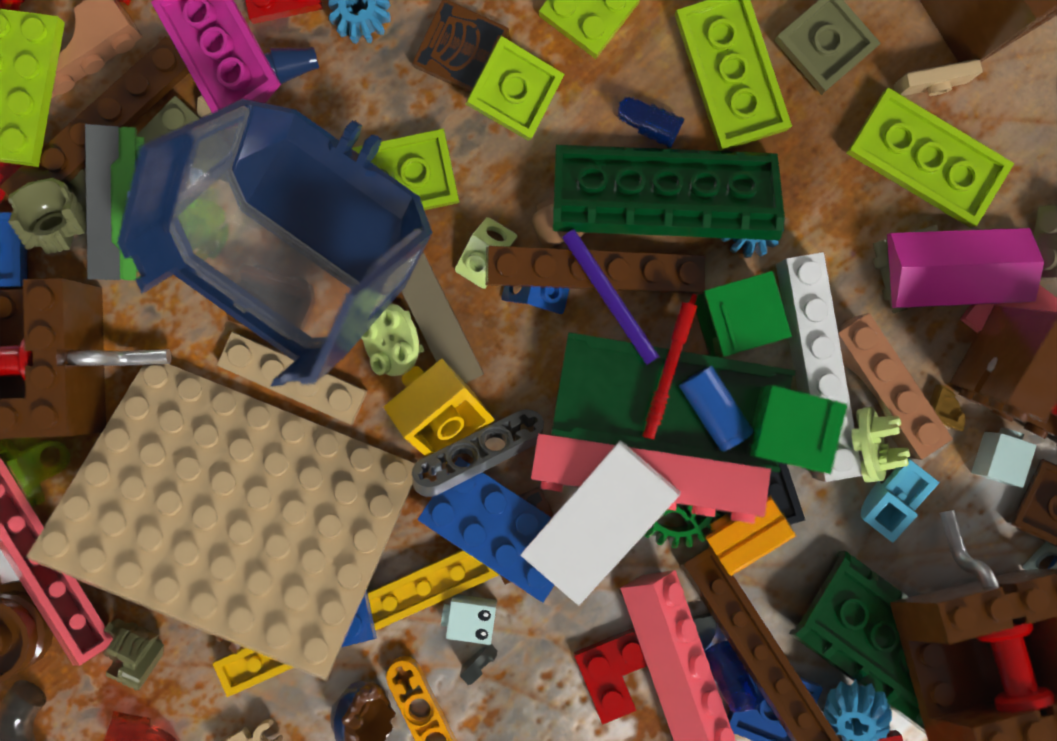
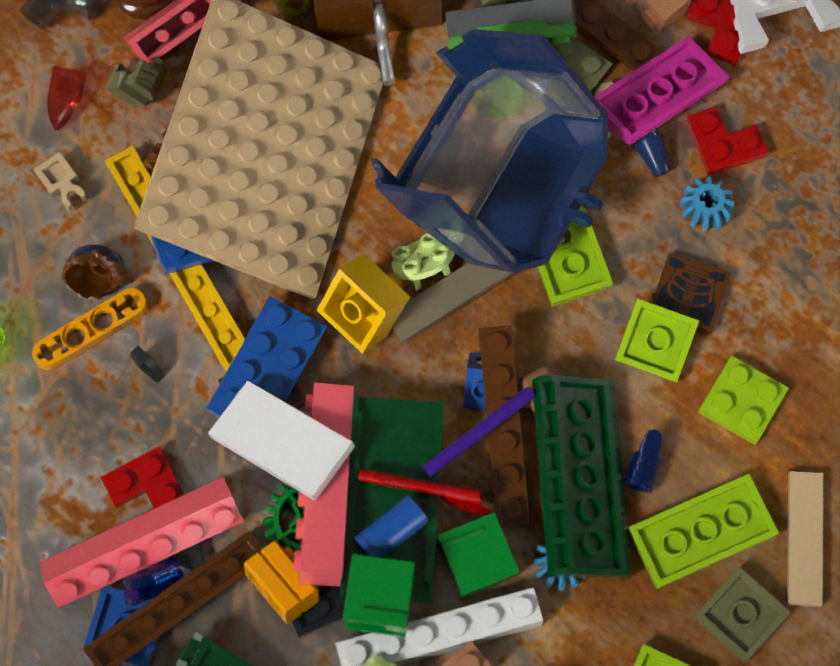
camera: 85 degrees right, 15 degrees down
tan plate [217,332,368,425] -> none
dark grey beam [412,409,544,497] -> none
light aqua brick [441,594,497,645] -> none
yellowish green bracket [455,217,517,289] -> none

